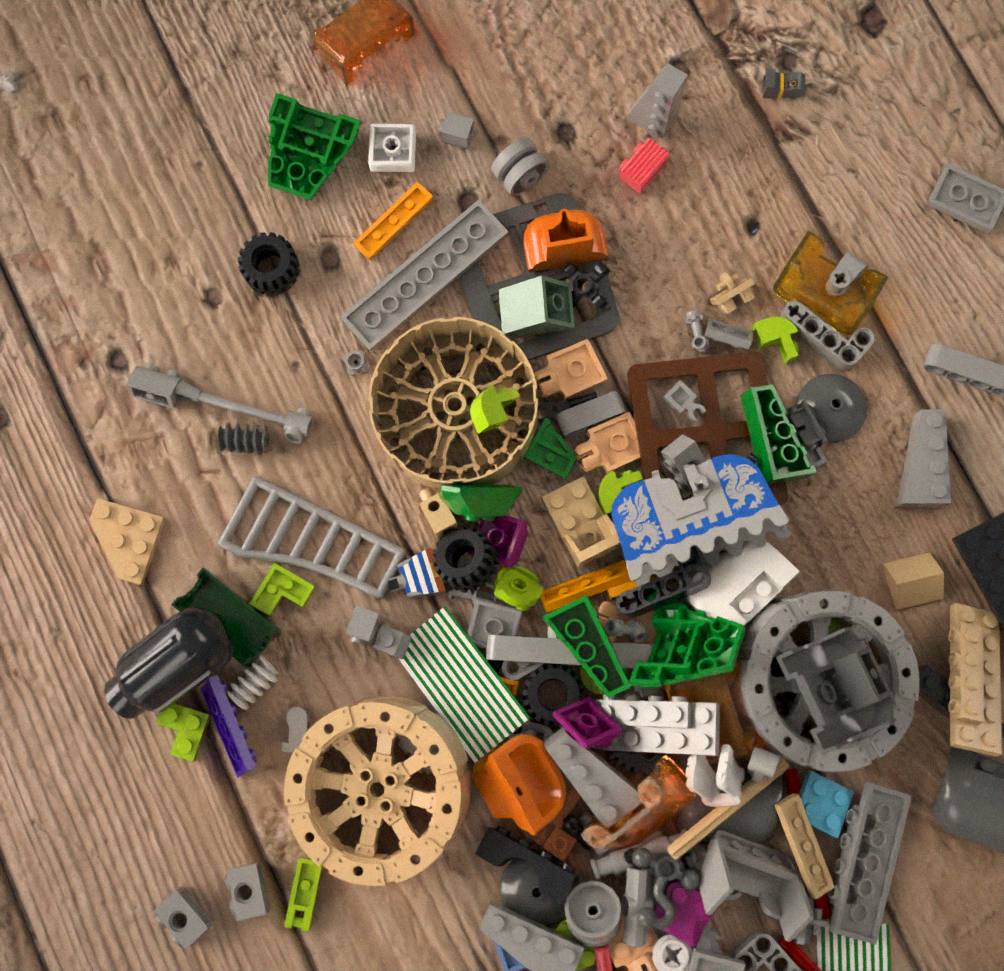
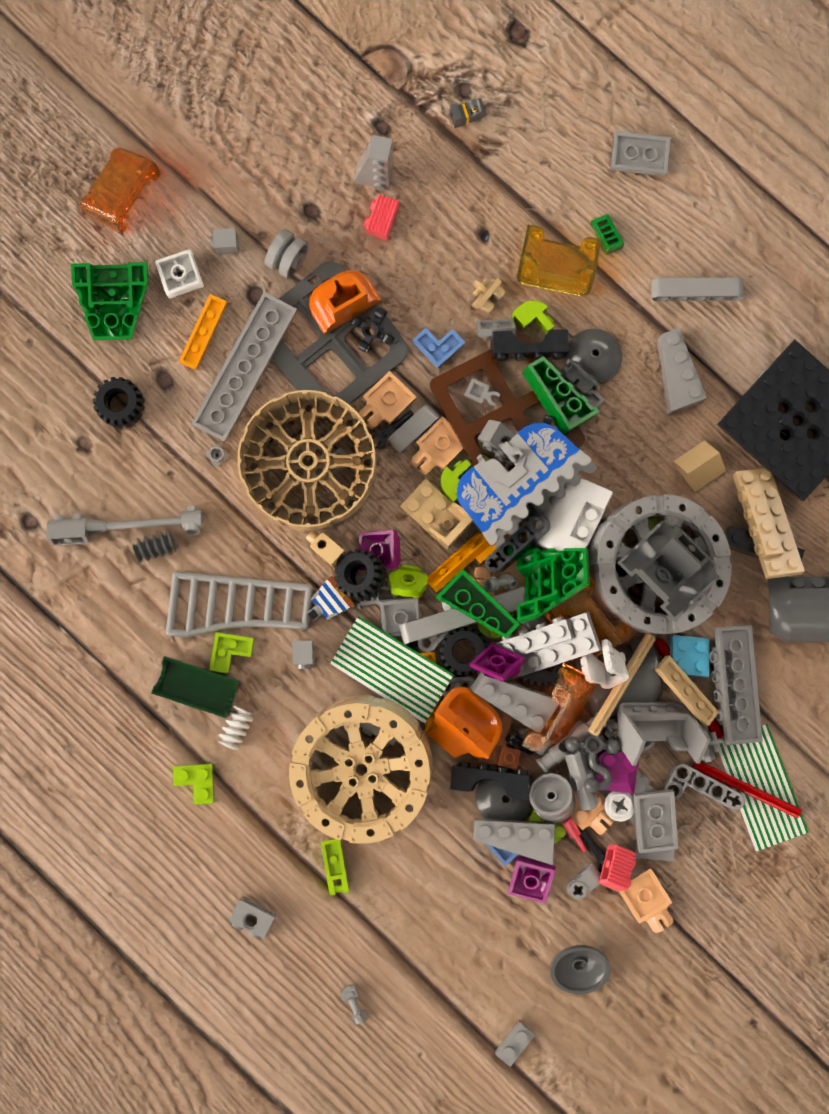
camera: 25 degrees left, 5 degrees up
tan plate [89,498,165,586] -> none
black piece [104,607,234,719] -> none
dark purple plate [200,675,257,778] -> none
light grey brick [225,861,271,921] -> none
light grey leg [281,707,311,753] -> none
light grey brick [373,625,412,660] -> none
green wedge [439,484,522,521] -> none
lime brick [470,385,520,434] -> none
slope [499,276,575,338] -> none
green wing [524,418,577,480] -> none
light grey bar [685,310,711,354] -> none
light grey piece [747,747,780,783] -> none
light grey beam [780,301,875,371] -> none
light grey piece [825,251,868,297] -> none
none -> medium blue plate [412,328,465,369]
none -> black arch [490,329,570,361]
none -> green slope [591,214,624,255]

